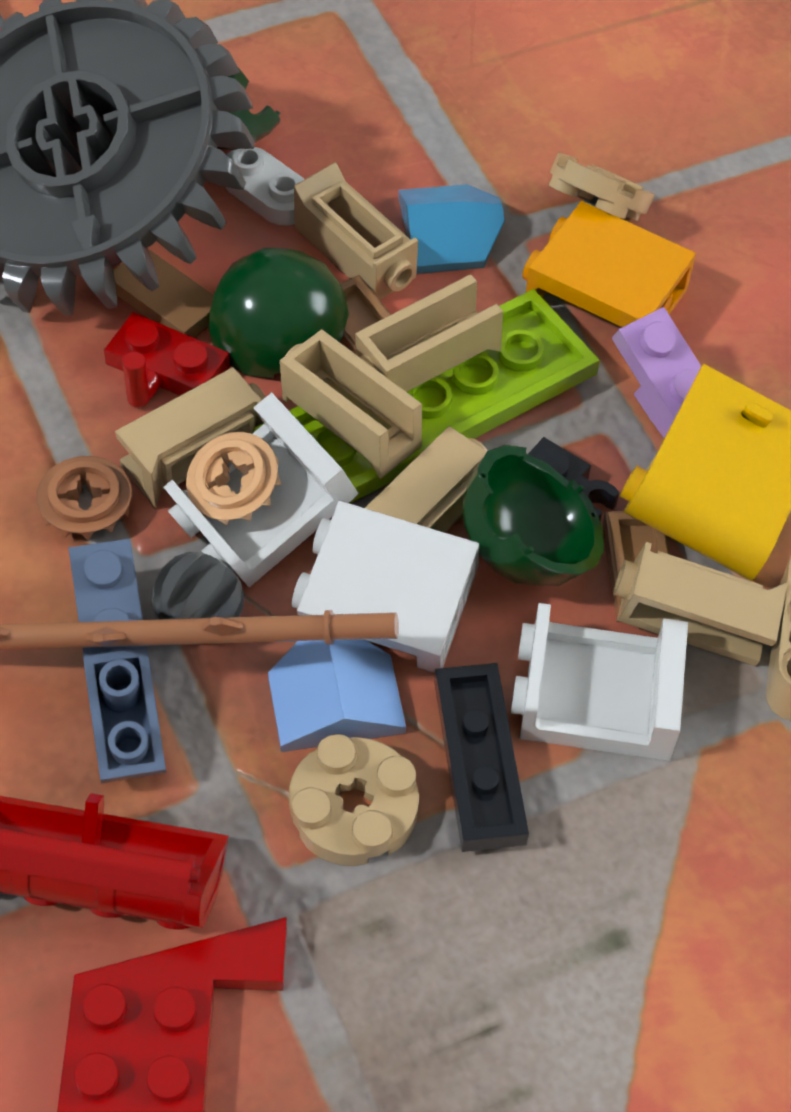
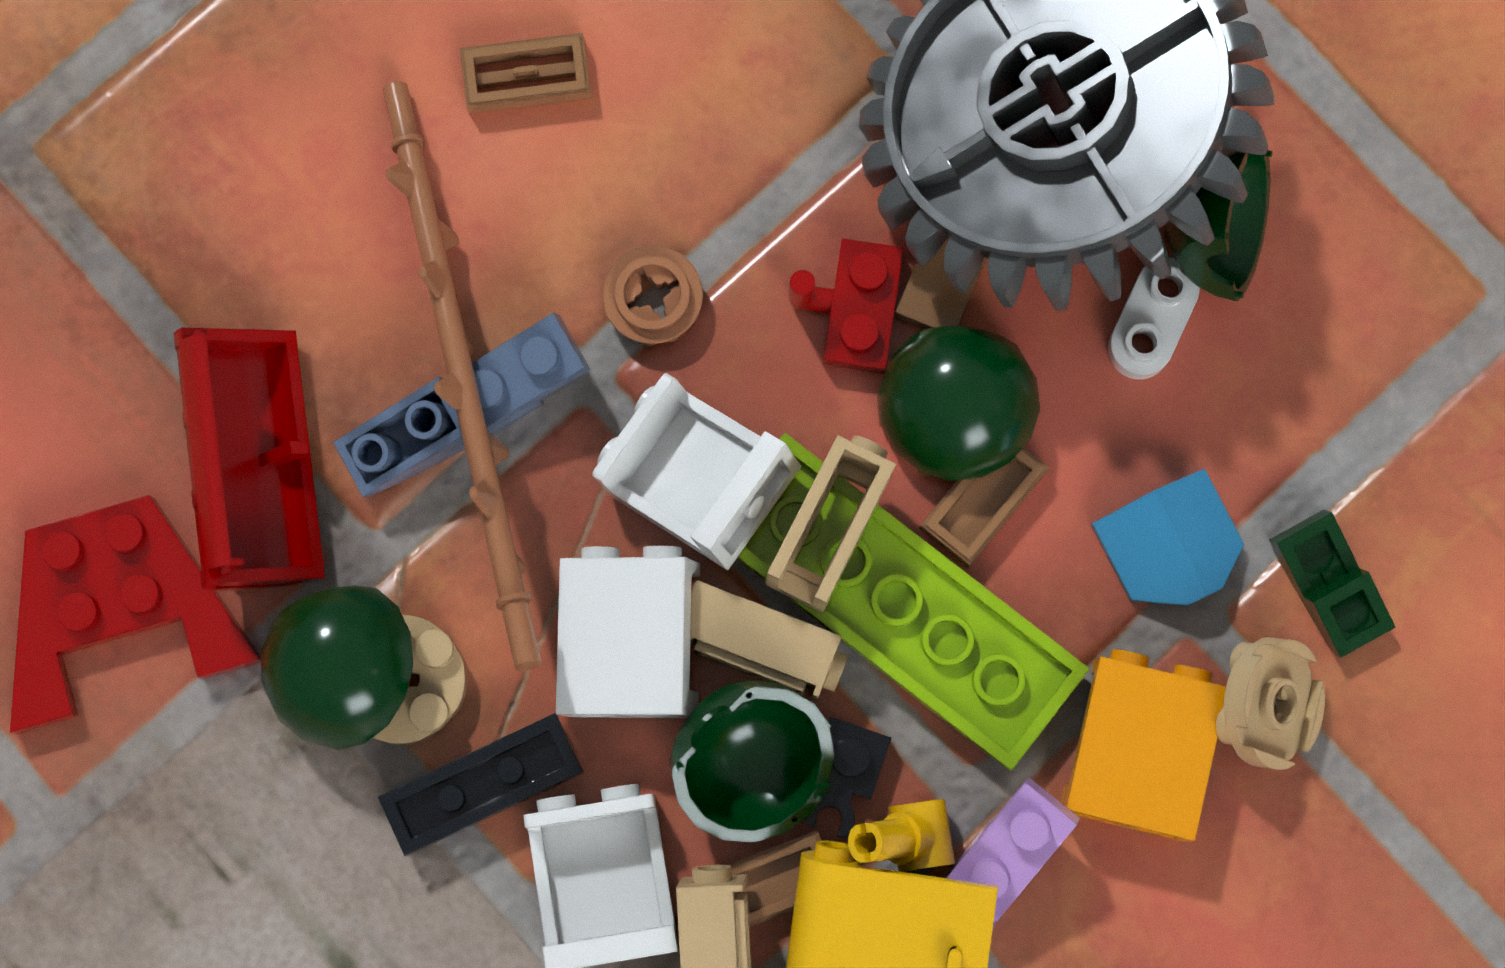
camera: 75 degrees right, 25 degrees up
tan window [115,367,266,509] -> none
dark grey piece [151,552,244,619] -> none
light nougat gear [186,432,281,525] -> none
light blue slope [268,640,406,752] -> none
tan window [294,162,418,300] -> none
tan window [355,274,503,392] -> none
none -> dark green cylinder [261,585,413,750]
none -> yellow pin [848,799,955,872]
none -> dark green slope [1269,510,1396,658]

